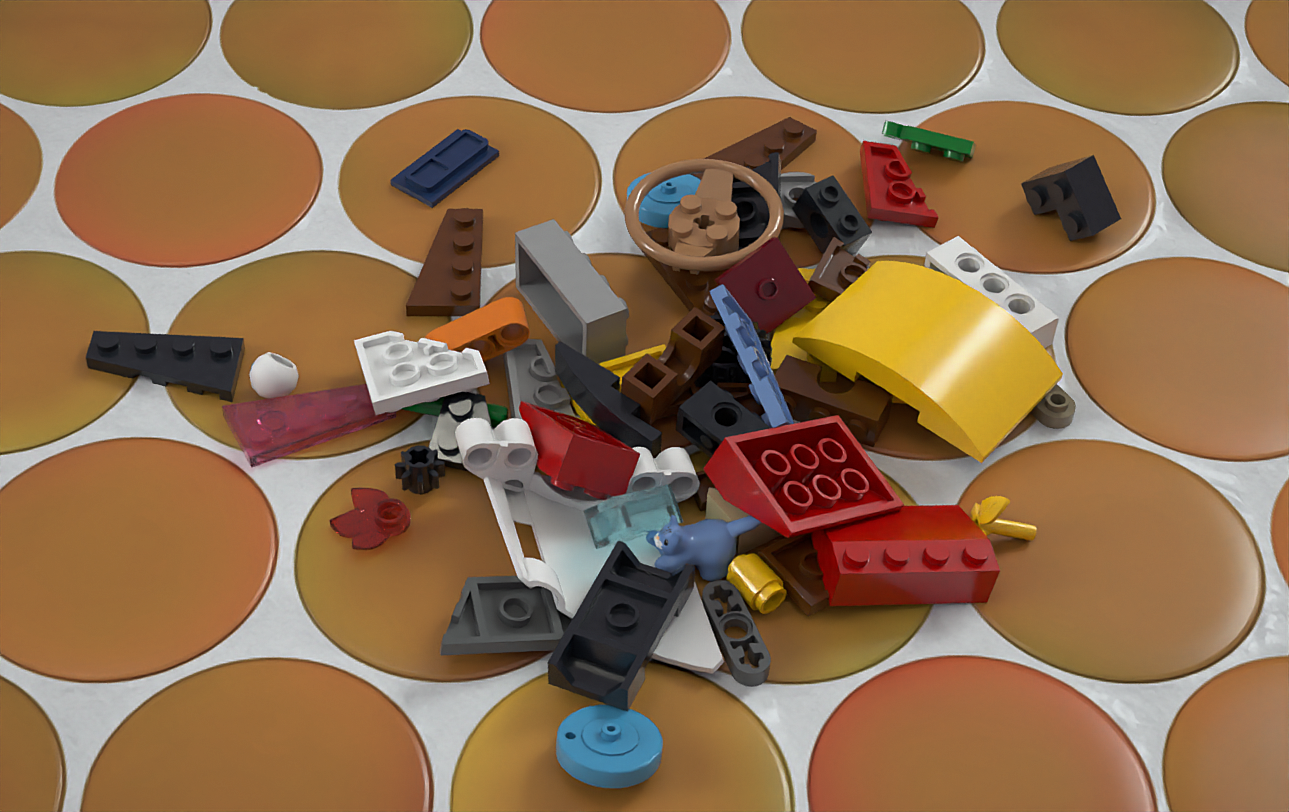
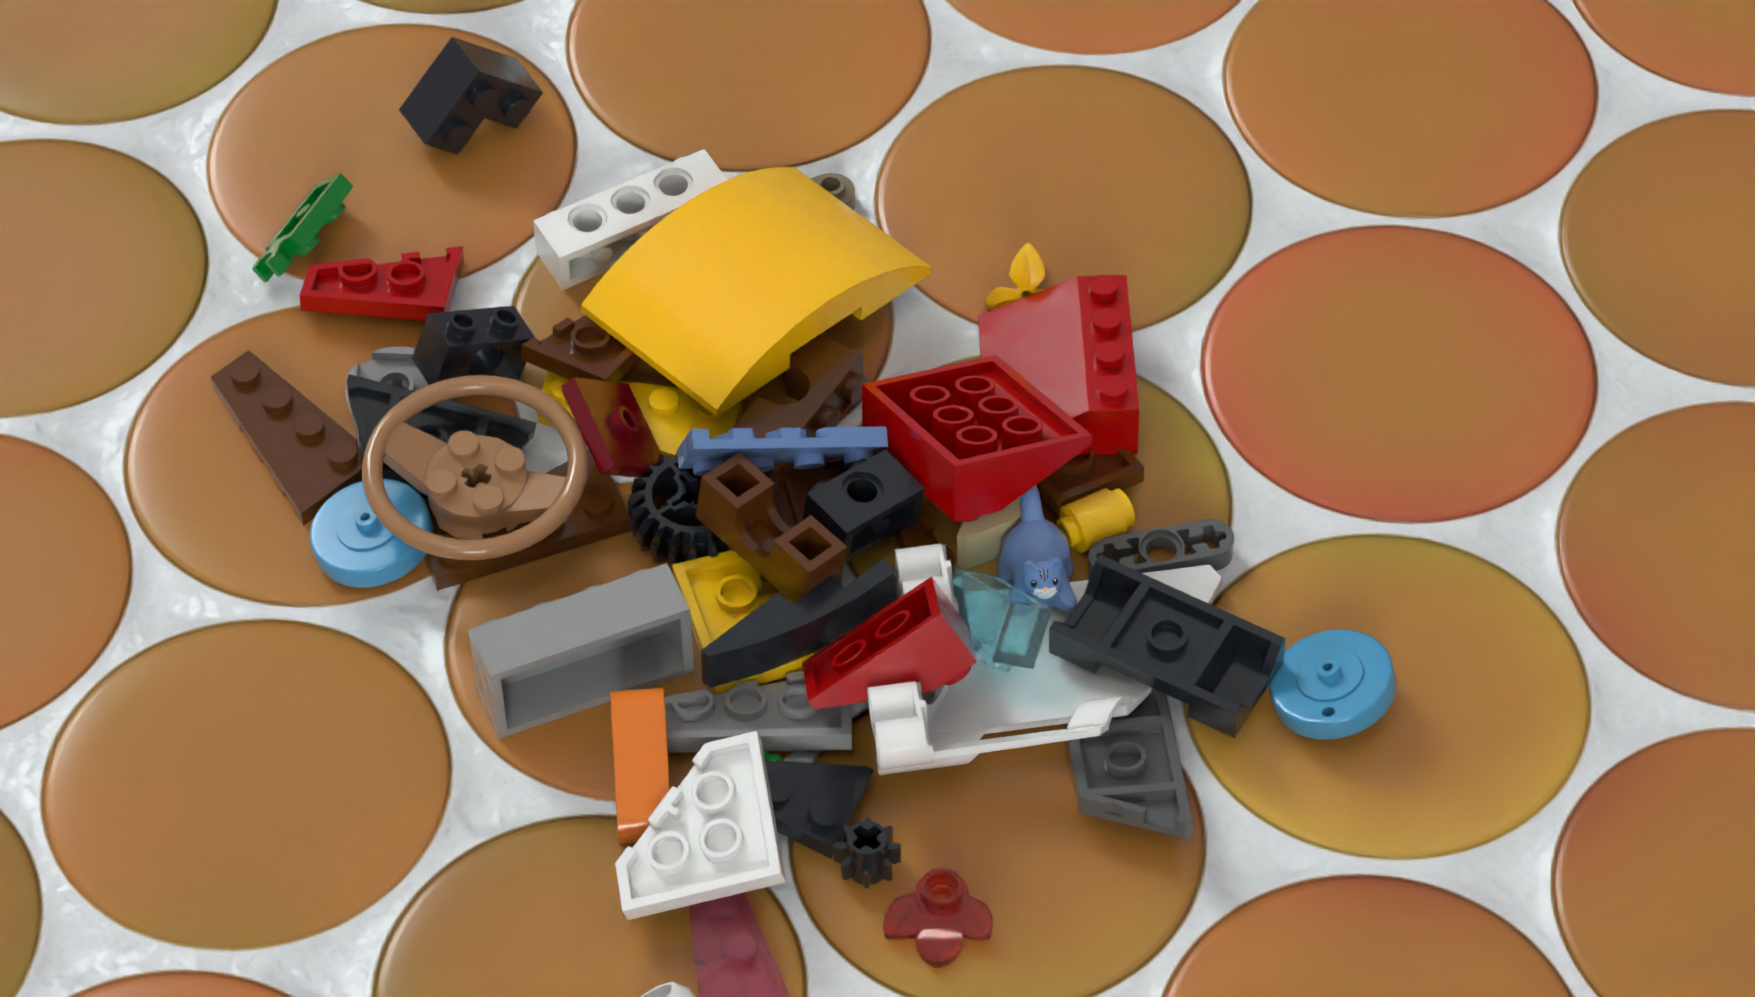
camera: 80 degrees left, 5 degrees up
dark blue piece [390,129,499,208] -> none
reddish brown wing [406,208,483,316] -> none

